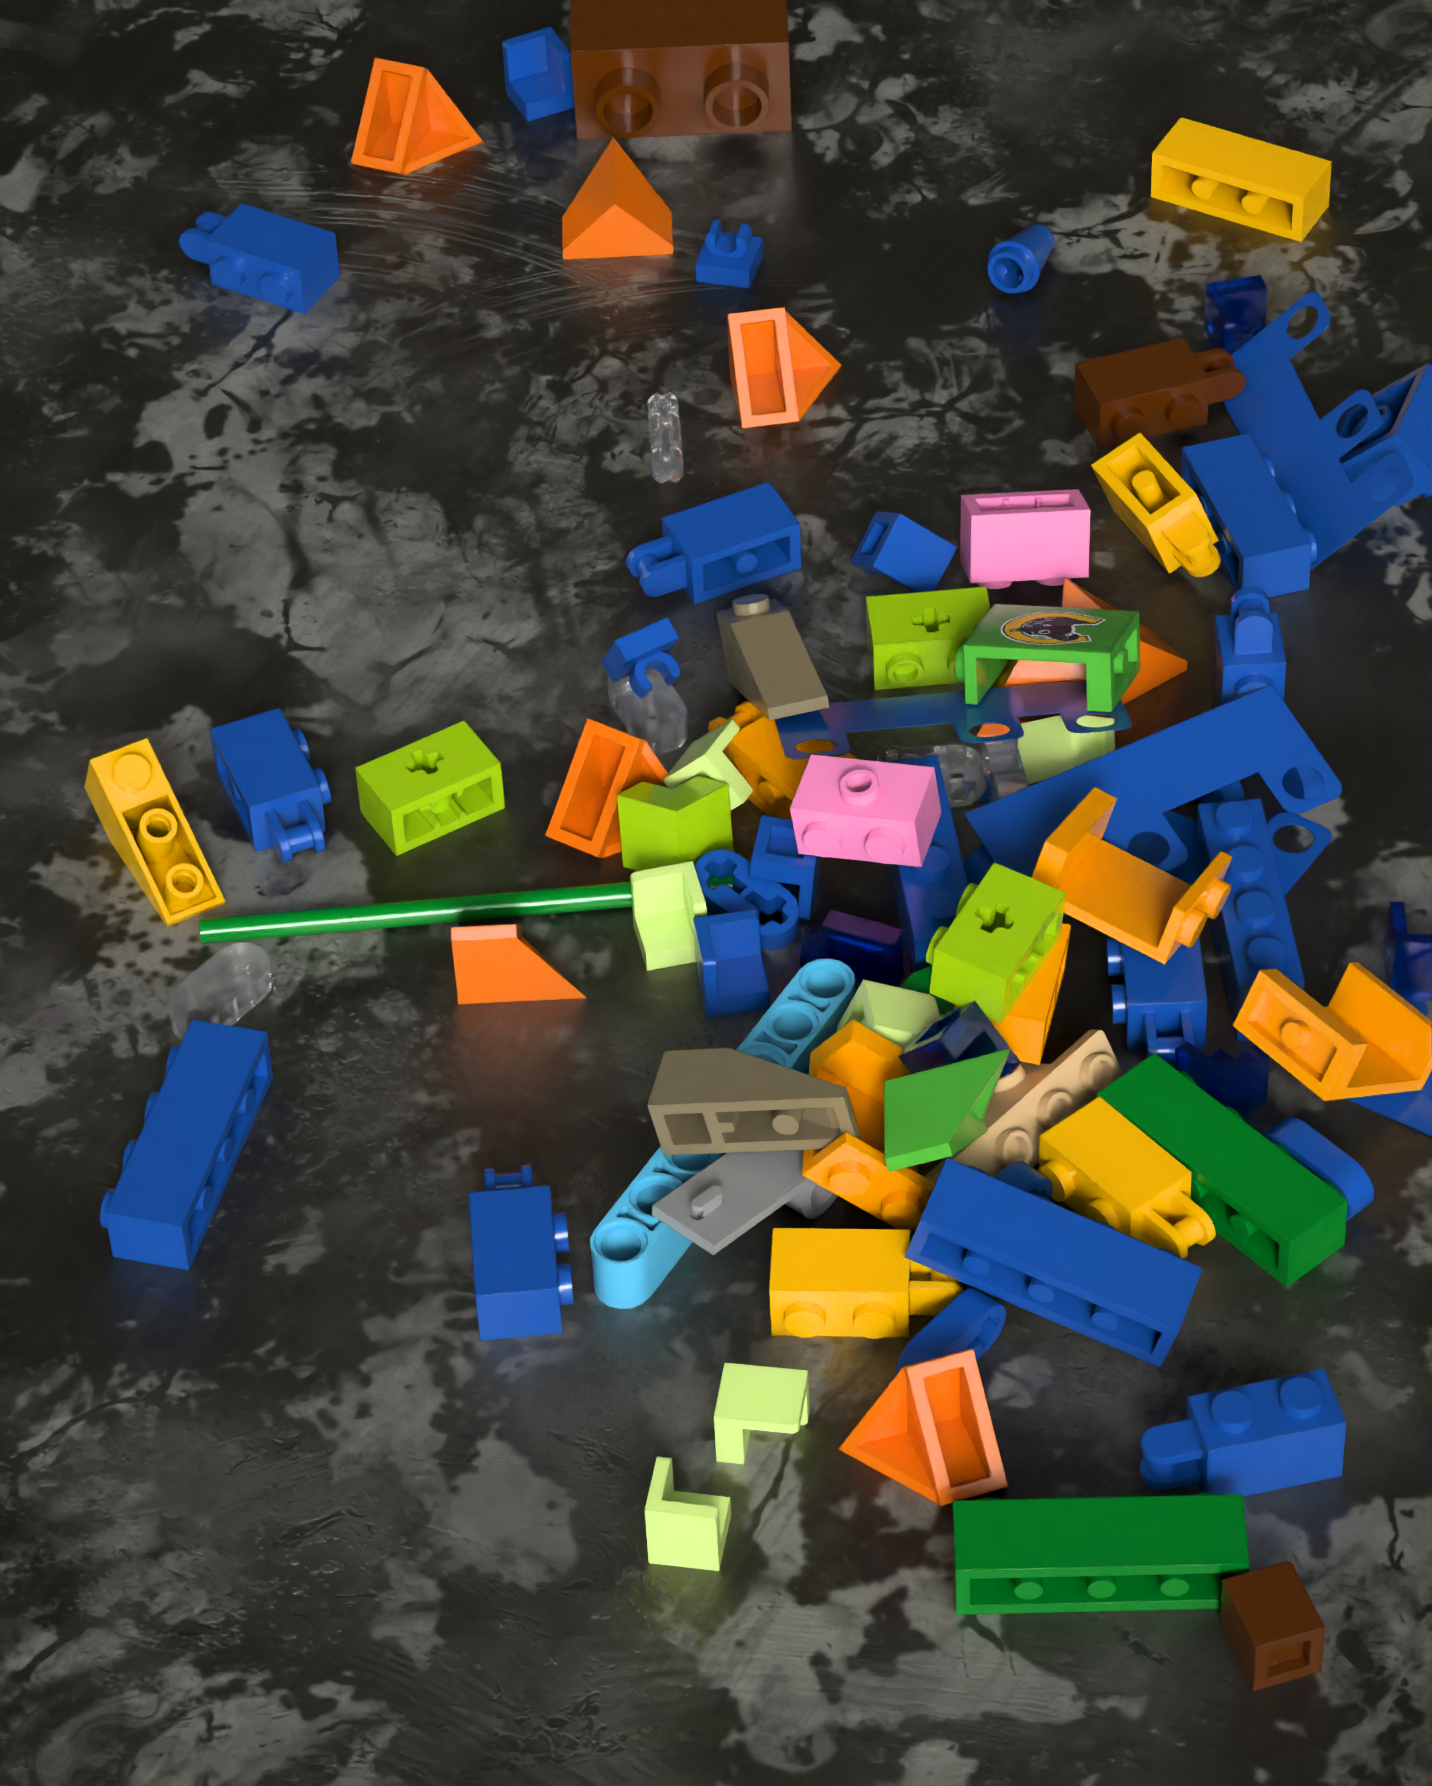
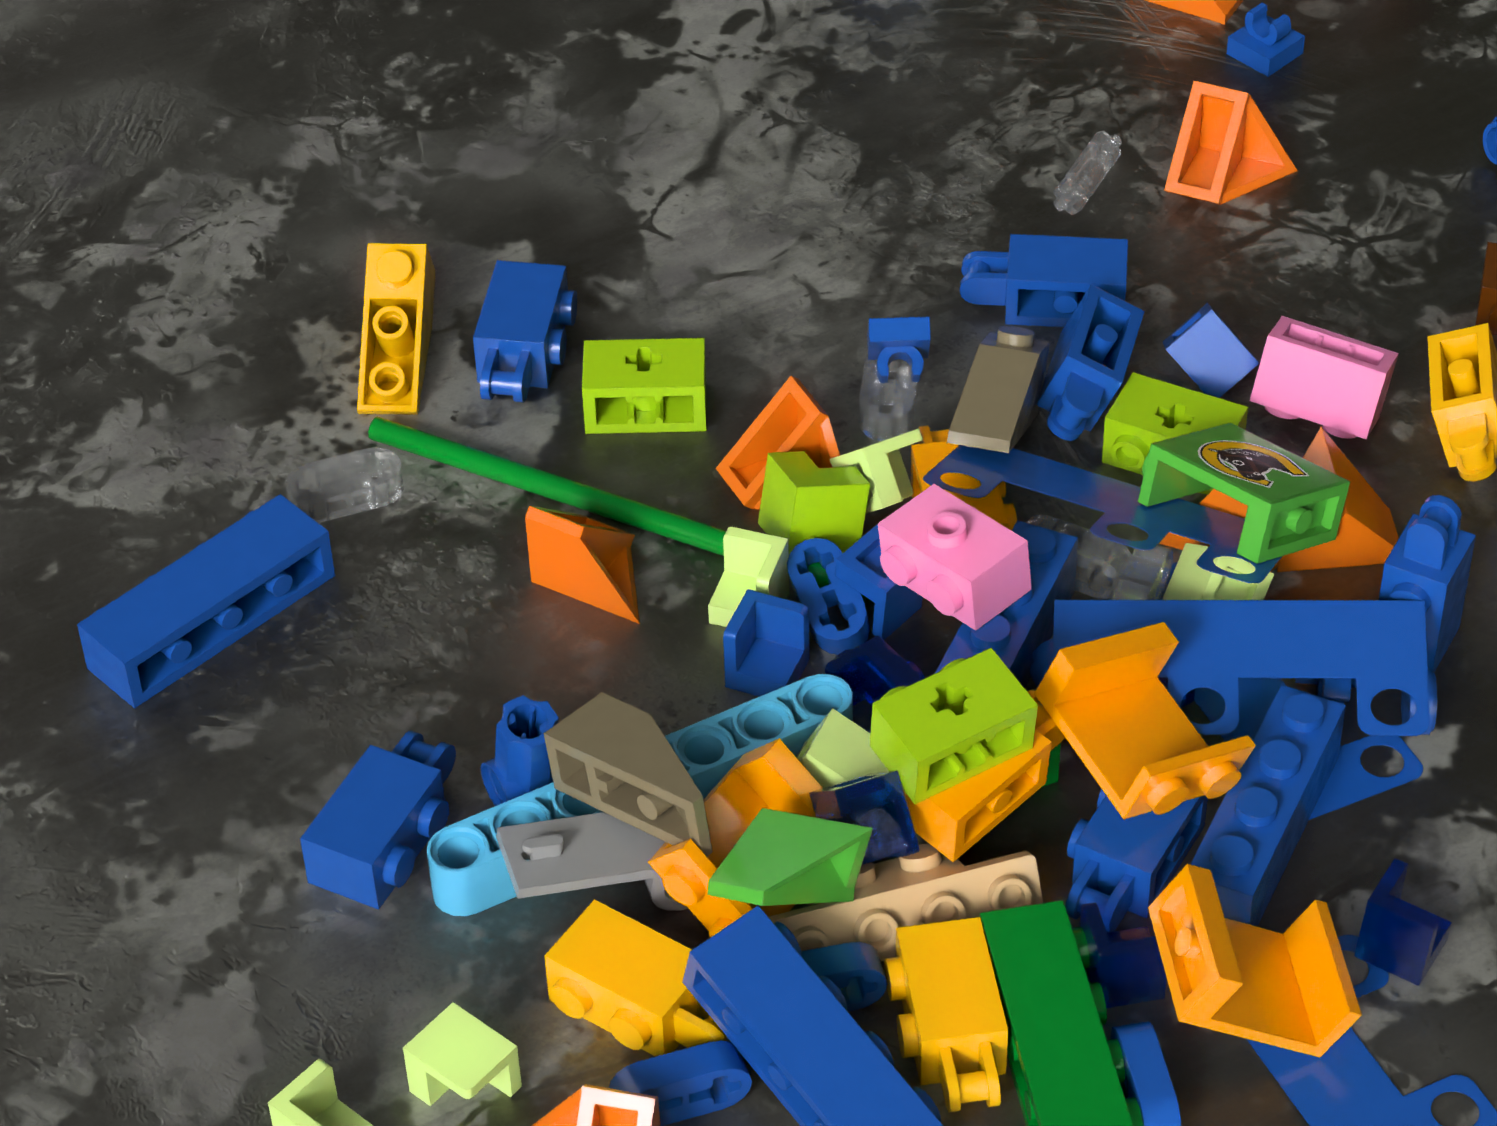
camera: 30 degrees right, 0 degrees up
none -> blue piece [480,695,559,806]
none -> blue brick [1036,284,1145,441]

